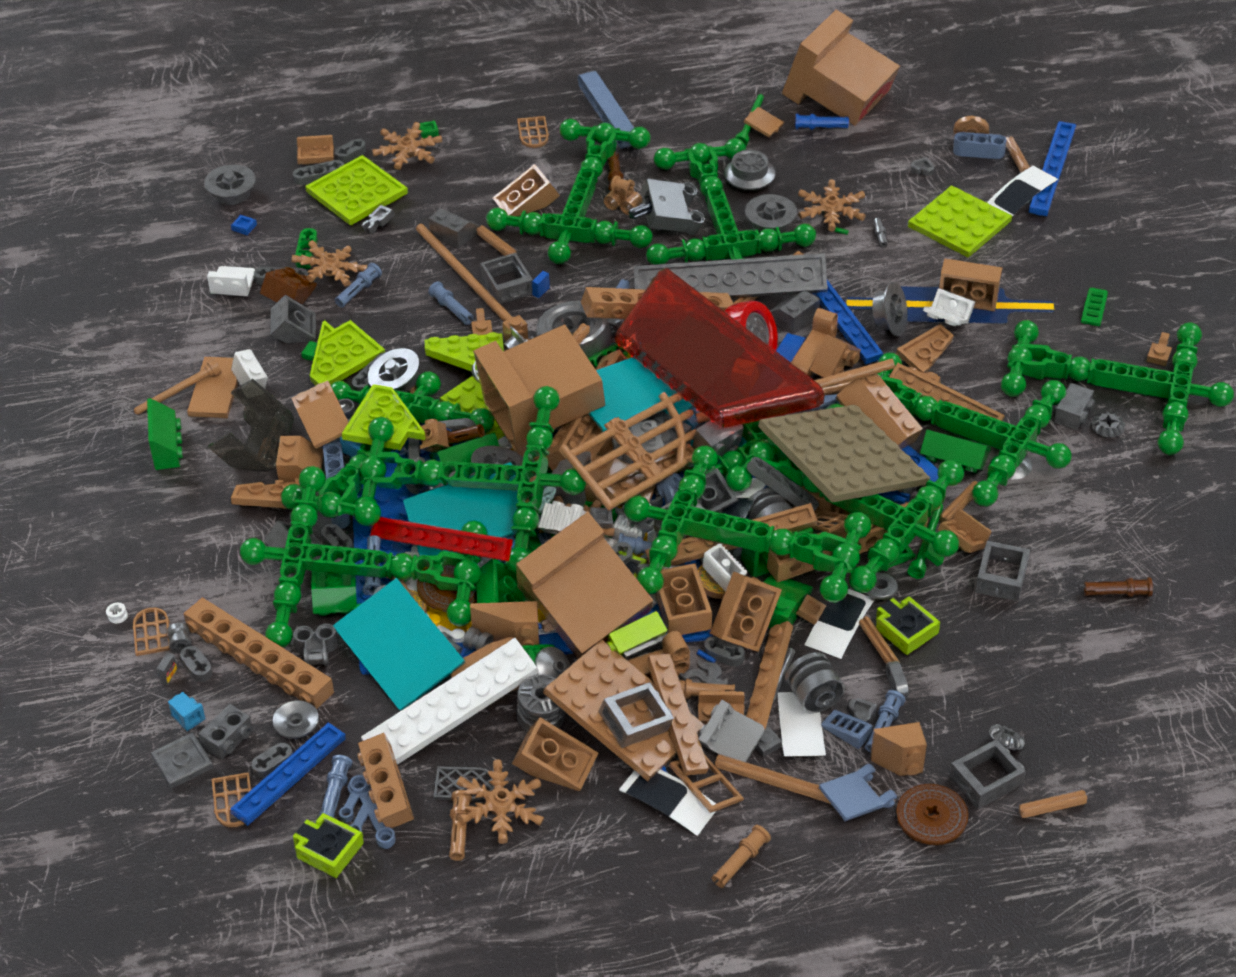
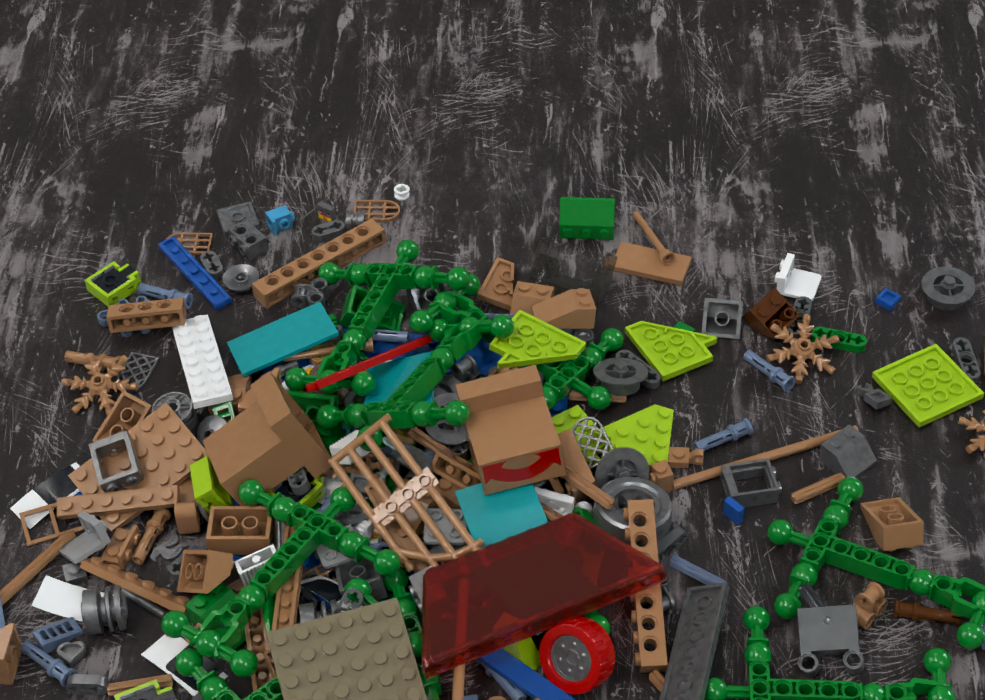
camera: 105 degrees right, 0 degrees up
white brick [231,349,268,396] -> none

